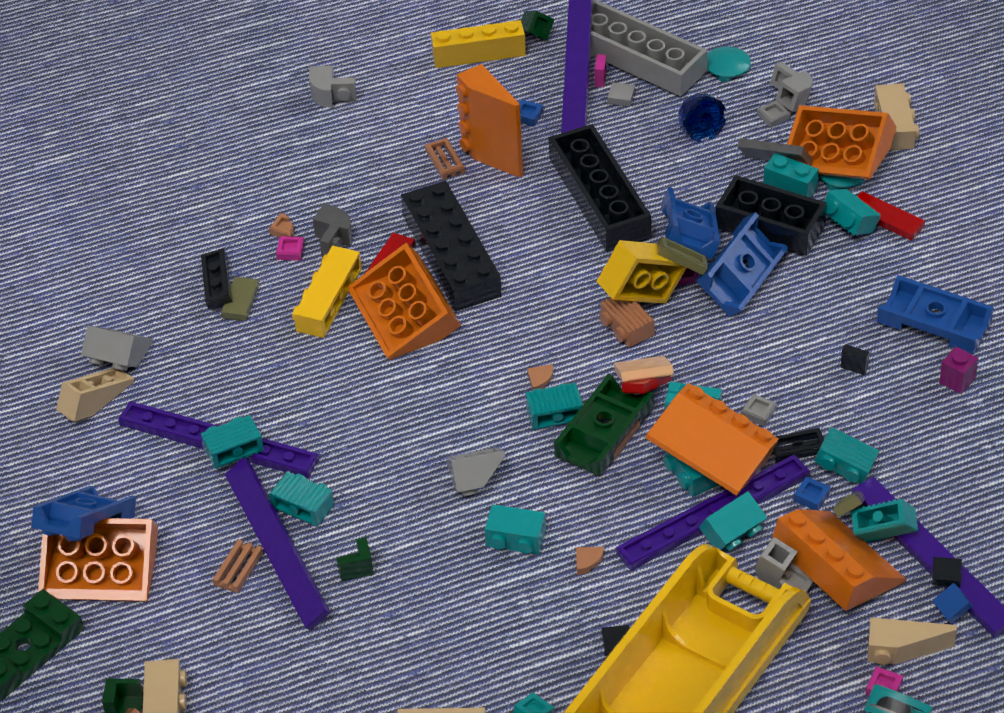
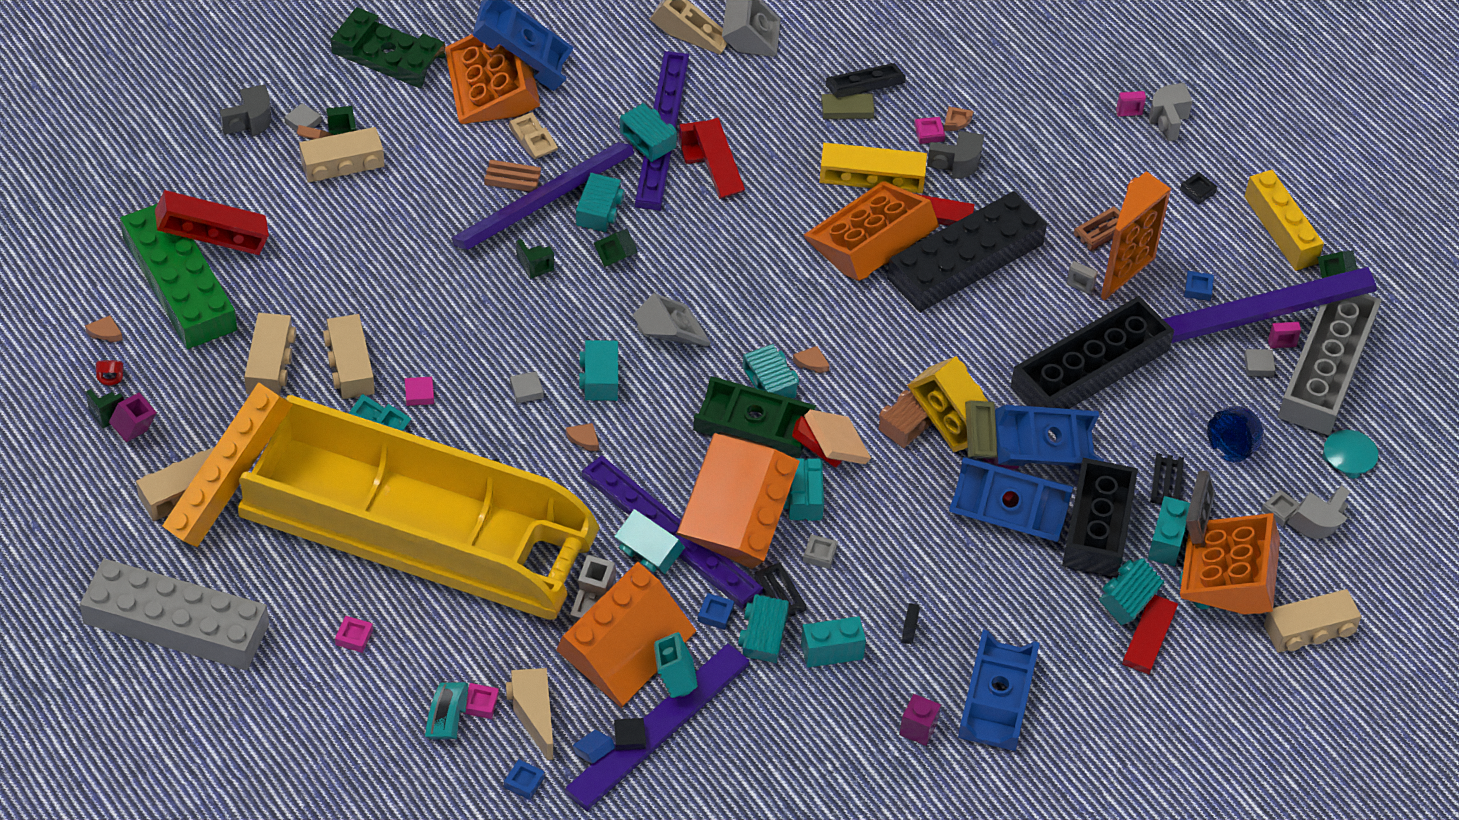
camera: 70 degrees right, 5 degrees up
olive tile [833,490,865,517] -> none
none -> dark pink tile [405,377,434,406]
none -> blue tile [504,759,545,800]
none -> tan slope [509,112,558,159]
none -> light grey tile [510,371,544,403]
none -> dark green panel [594,228,638,267]
none -> red panel [679,121,705,164]
none -> red tile [693,117,745,199]
none -> teal brick [801,616,866,668]
none -> light grey tile [1067,261,1098,294]
none -> dark pink tile [1116,91,1146,117]
none -> black tile [1150,453,1184,505]
none -> black tile [1180,172,1218,205]

